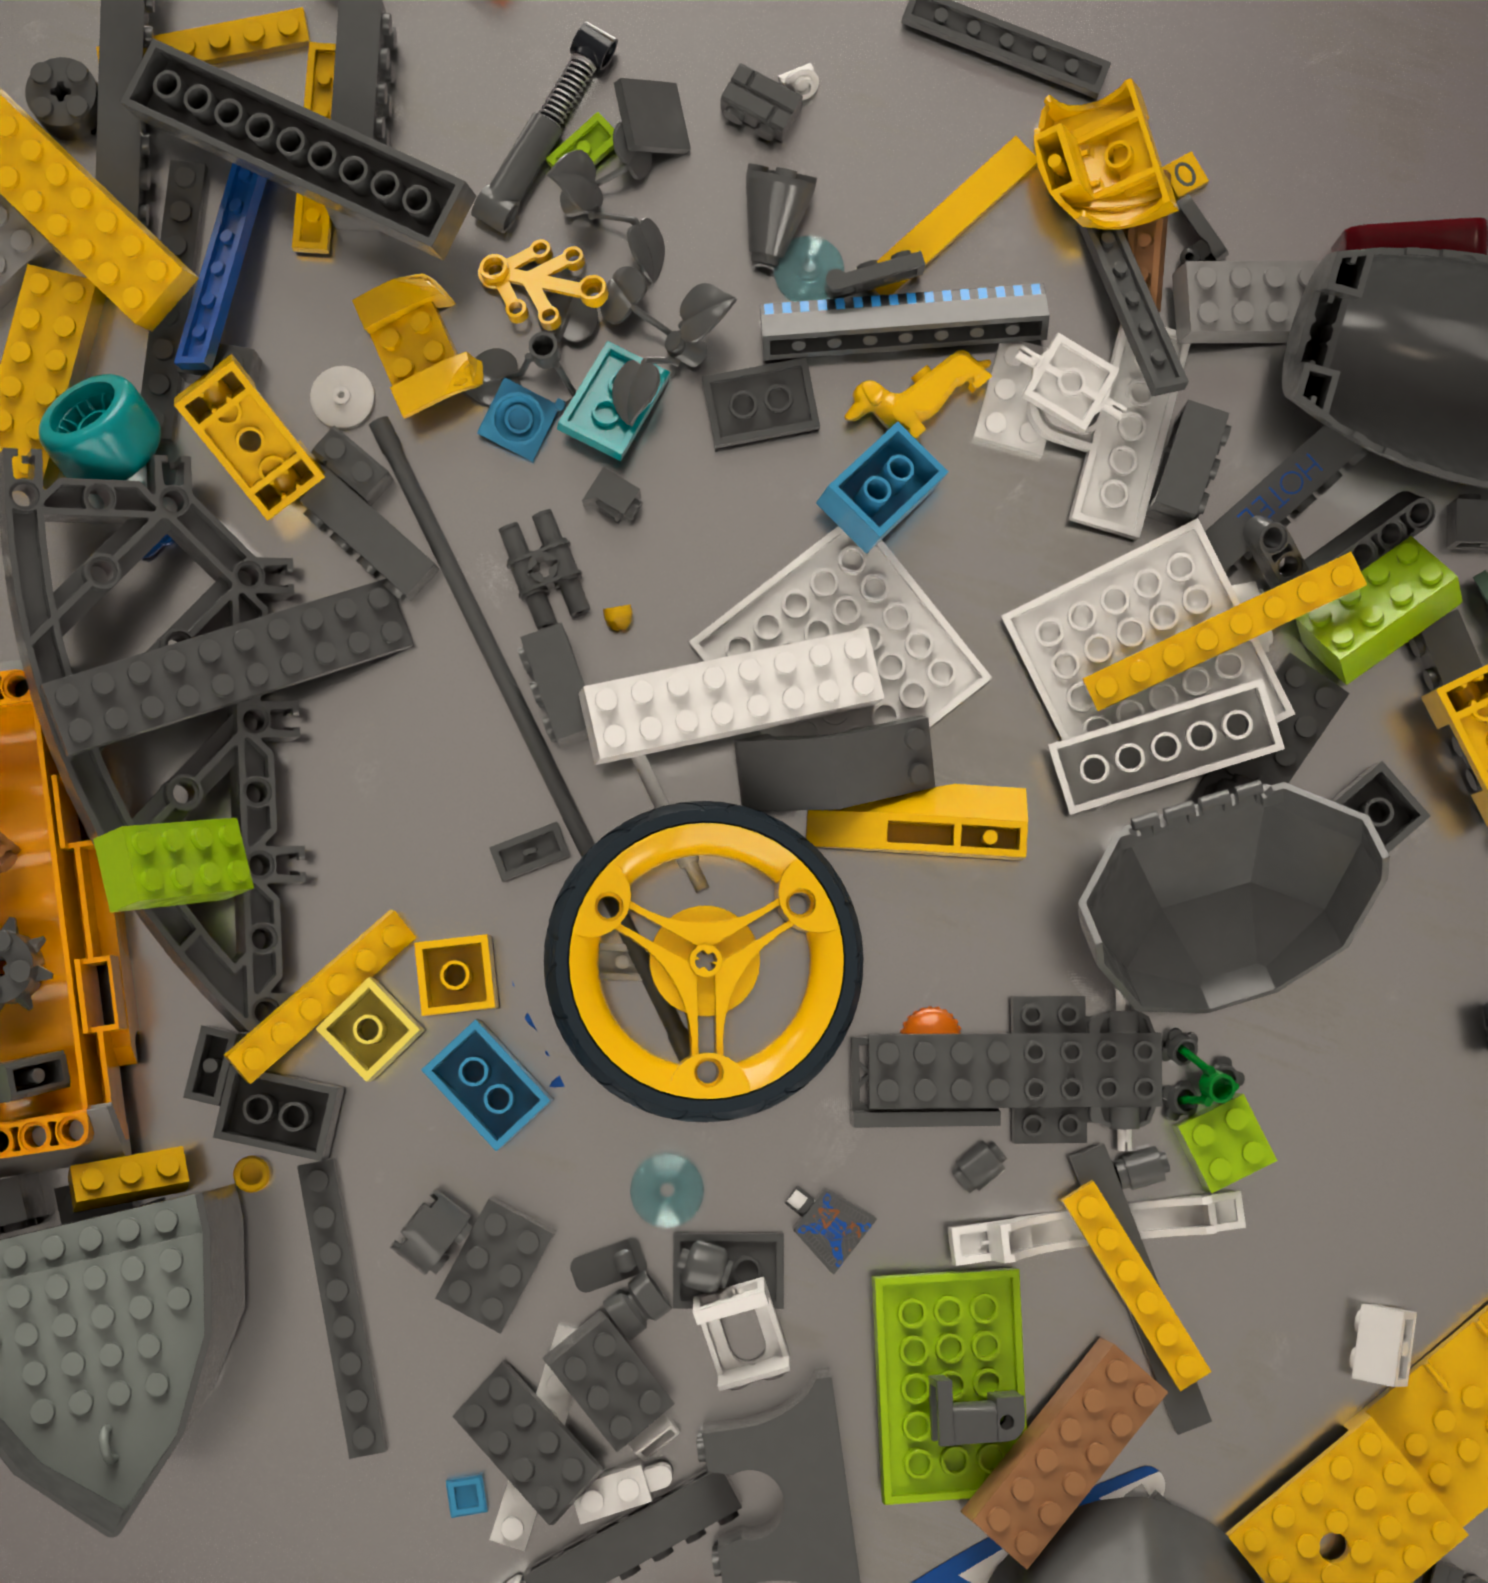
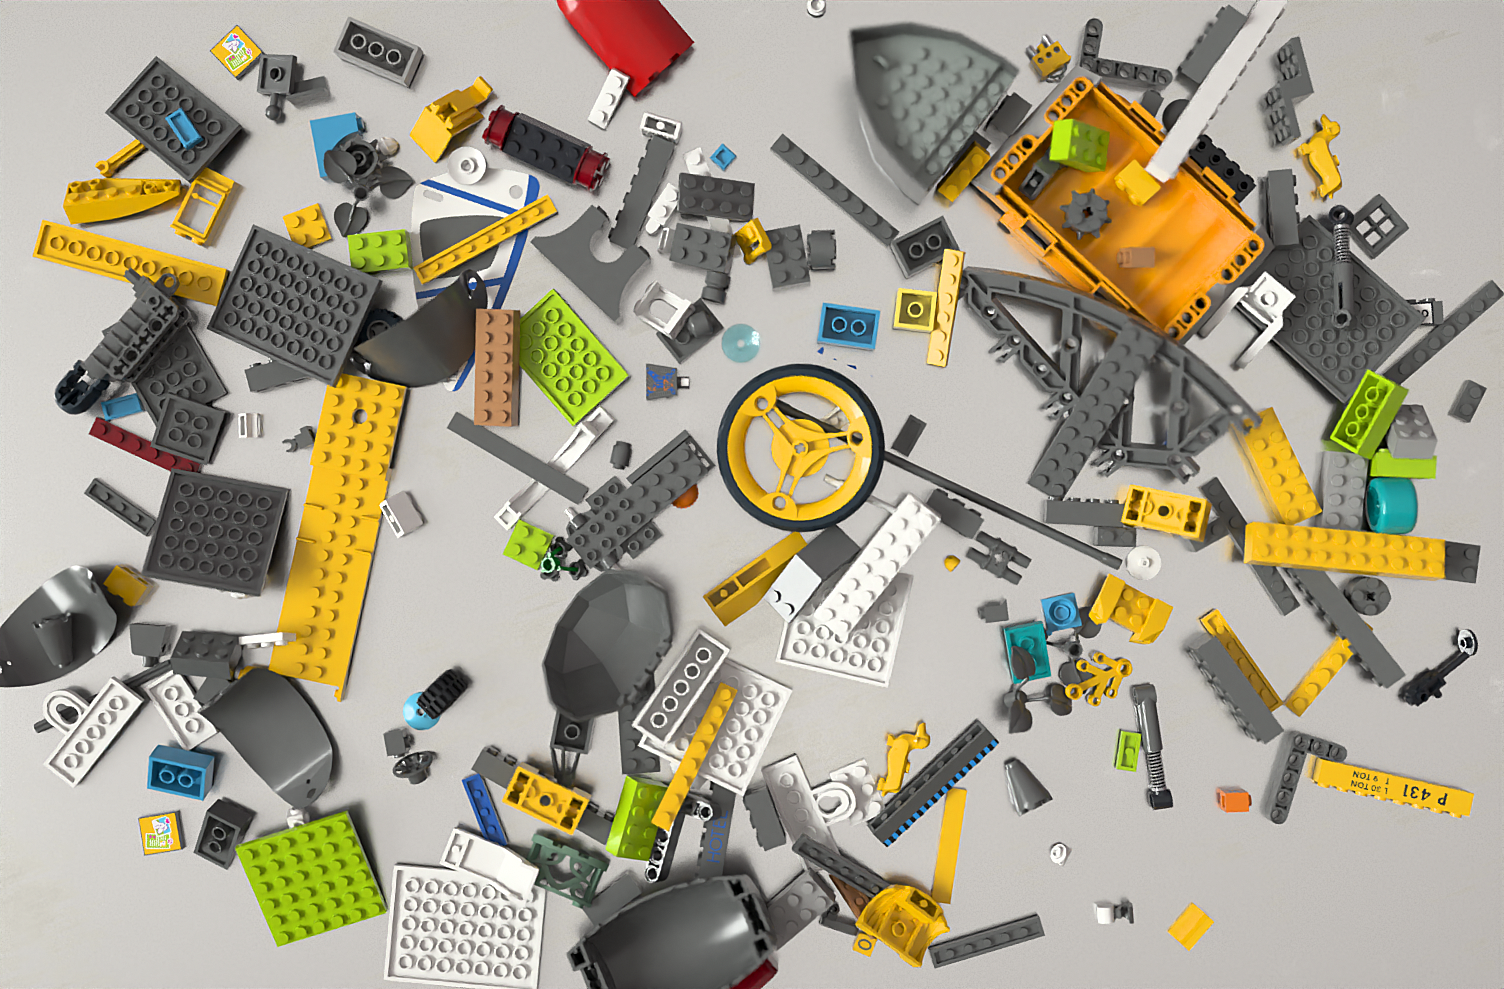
camera: 145 degrees right, 5 degrees up
teal wheel [38,374,161,480] -> none
lime brick [93,817,254,913] -> none
dark grey brick [120,38,476,261] -> none
blue plate [174,163,267,370] -> none
dark grey brick [183,1025,245,1106] -> none
yellow tile [233,1155,272,1193] -> none
yellow brick [414,934,499,1016] -> none
dark grey plant [547,120,665,283] -> none
dark grey piece [570,1237,647,1293] -> none
dark grey tile [614,78,691,154] -> none
dark grey plate [702,357,820,449] -> none
dark grey brick [720,63,803,142] -> none
clear light blue dish [774,236,844,302] -> none
dark azure brick [816,421,949,554] -> none
dark grey plate [824,250,925,299] -> none
dark grey piece [928,1374,1025,1446] -> none
white plate [1014,332,1127,433] -> none
yellow plate [1061,1180,1212,1392] -> none
dark grey brick [1113,1145,1170,1190] -> none
none -> dark grey plant [549,745,580,786]
none -> yellow plate [734,218,772,264]

